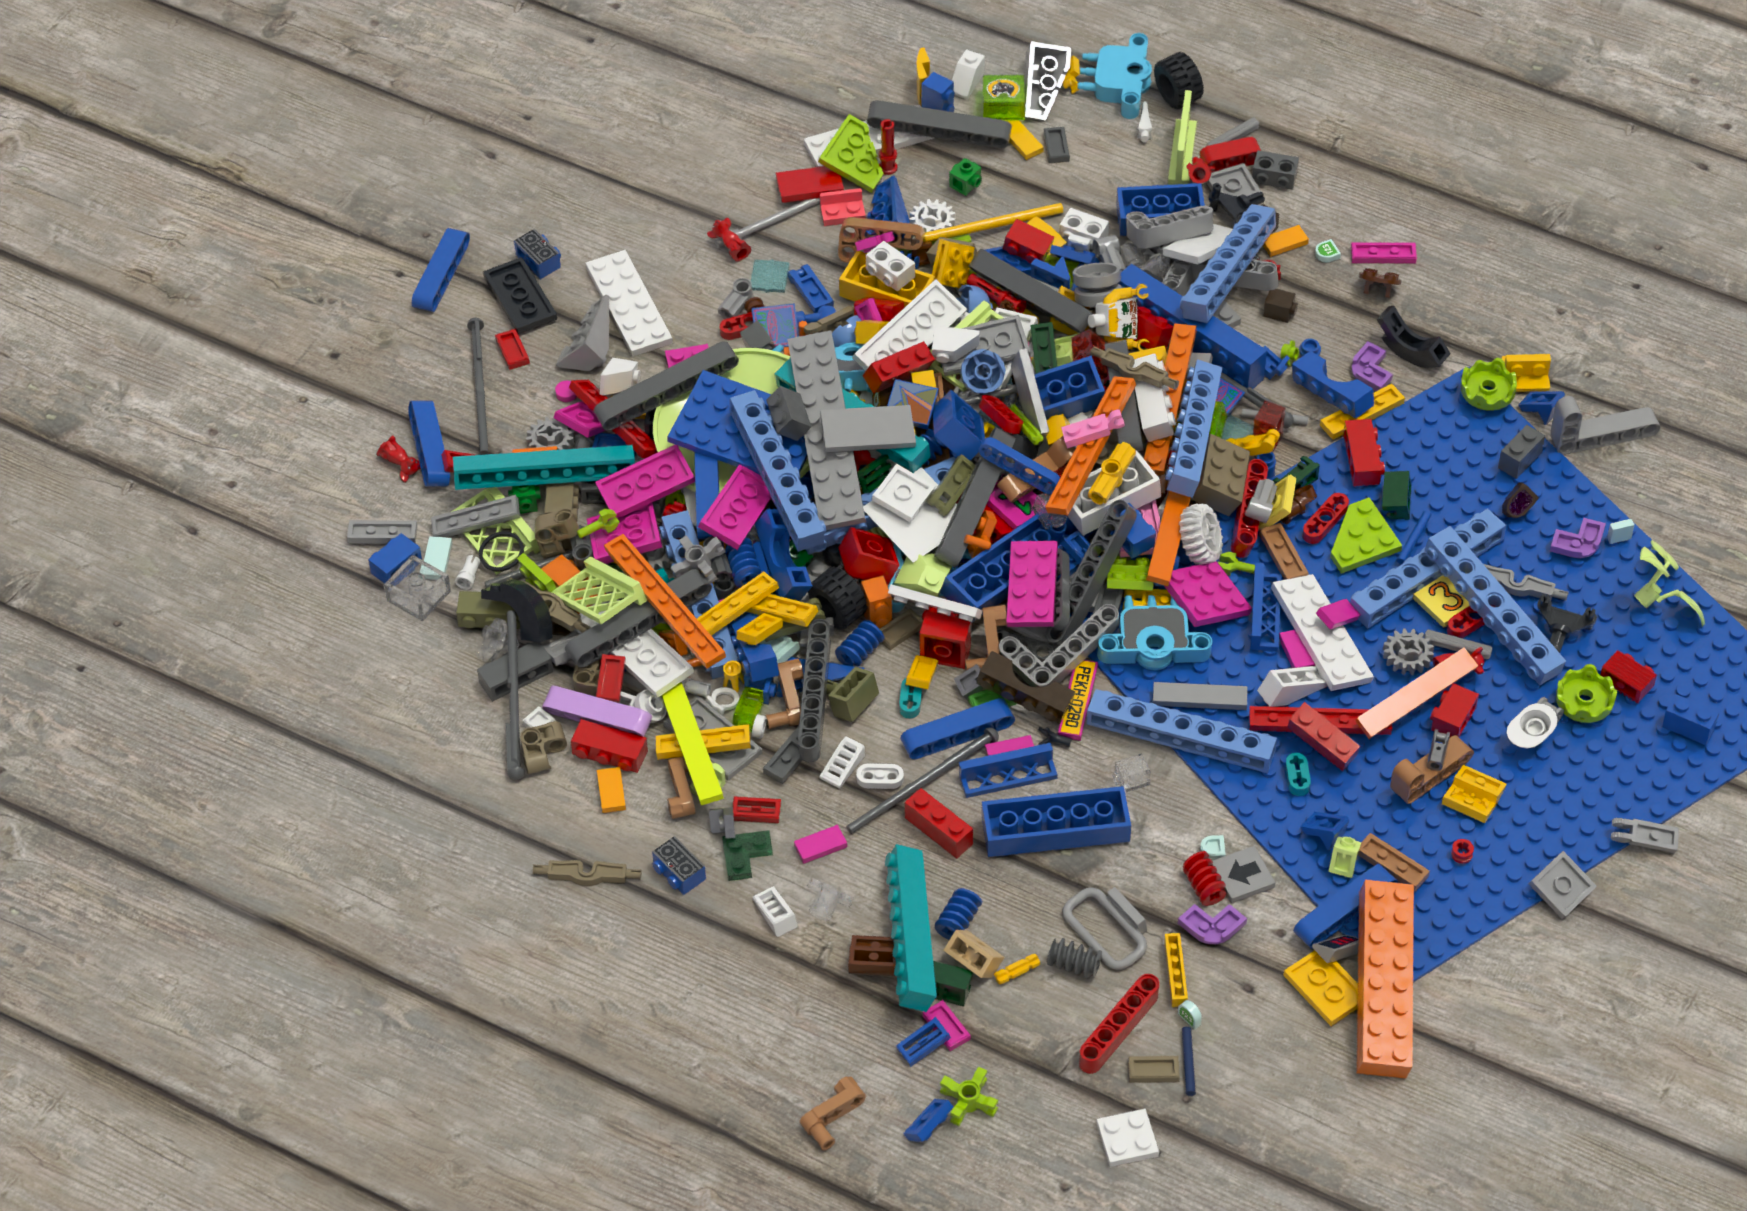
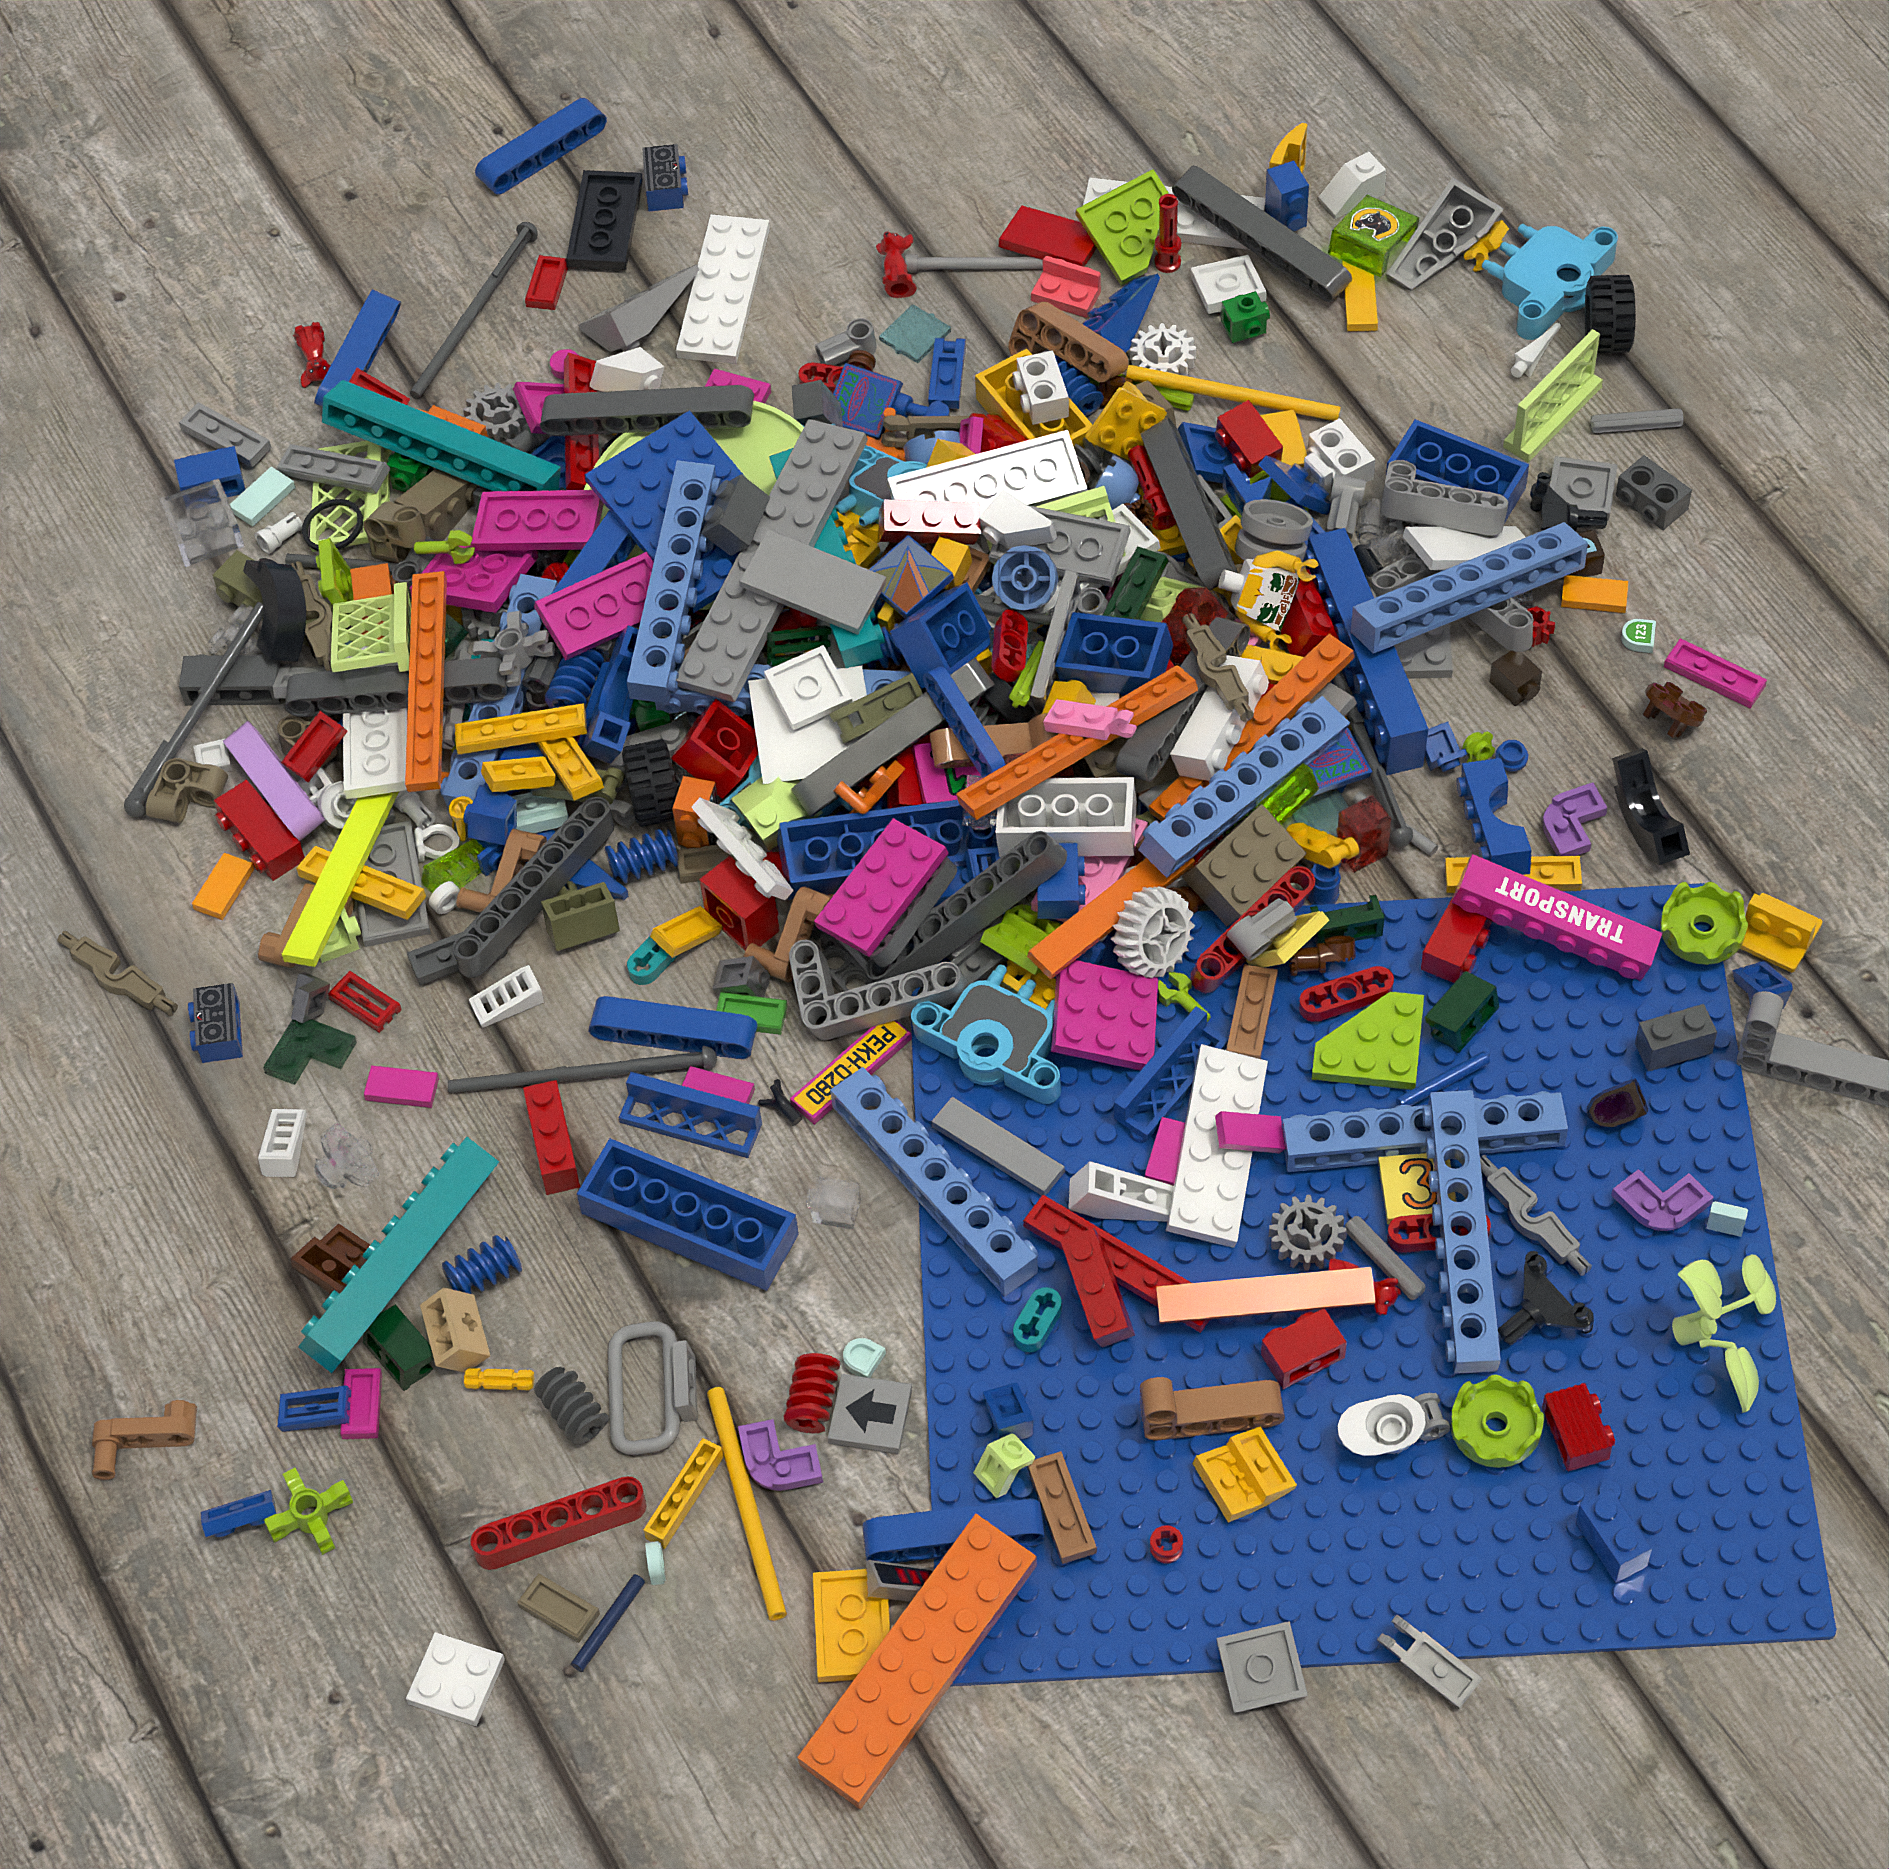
camera: 35 degrees right, 5 degrees up
dark pink plate [855,231,894,253] -> none
white plate [856,764,904,789] -> none
dark brown arch [976,651,1075,724] -> none
dark grey tile [1044,127,1070,163] -> none
yellow piece [1088,442,1136,505] -> none
red animal [1186,157,1215,183] -> none
red beam [1199,137,1261,173] -> none
flat silver bar [1427,729,1450,771] -> none
none -> yellow piece [707,1387,787,1621]
none -> white plate [1191,255,1266,314]
none -> dark pink brick [1452,854,1662,981]

